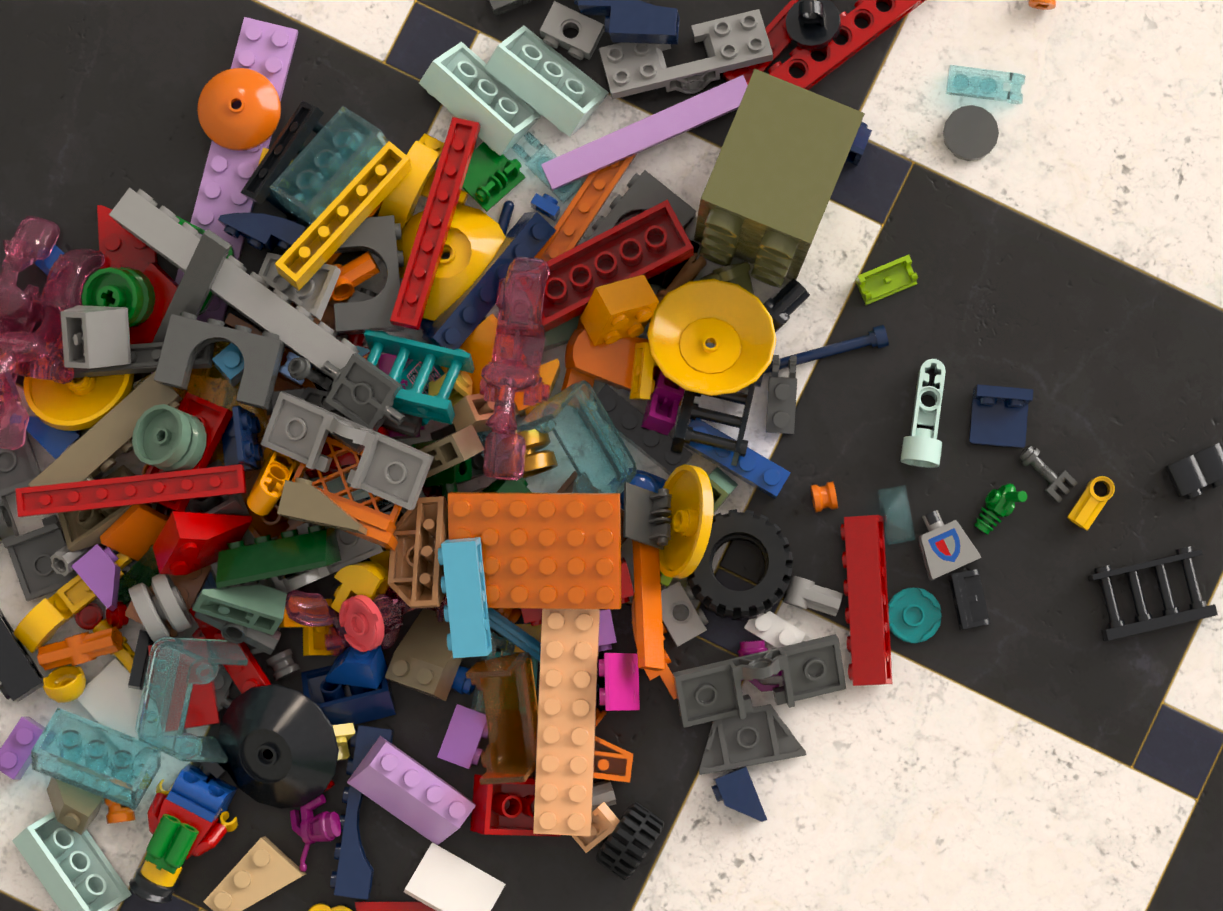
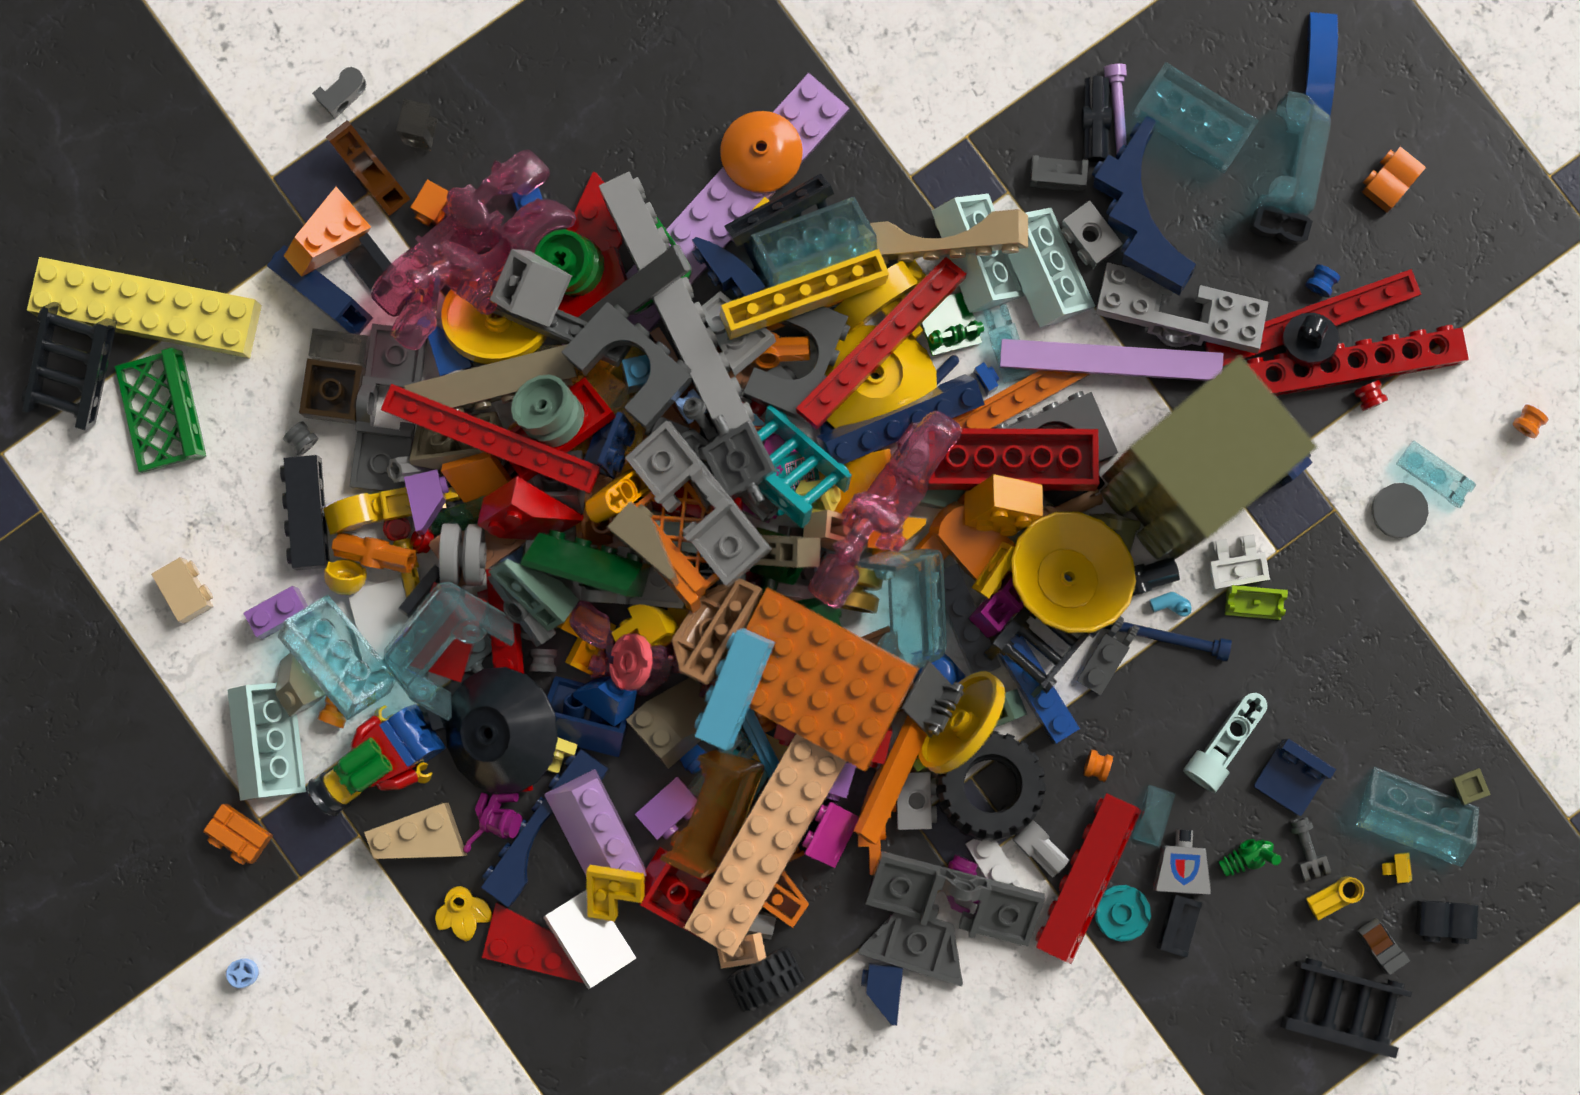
camera: 30 degrees right, 0 degrees up
none -> yellow plate [586,865,645,922]
none -> tan arch [862,209,1028,265]
none -> medium azure arm [1149,592,1192,617]
none -> white plate [1209,534,1270,589]
none -> red wheel [1354,380,1388,411]
none -> clear light blue slope [1356,767,1479,867]
none -> dark grey leg [1357,918,1410,975]
none -> yellow tile [1382,853,1412,883]
none -> olive tile [1451,768,1491,805]

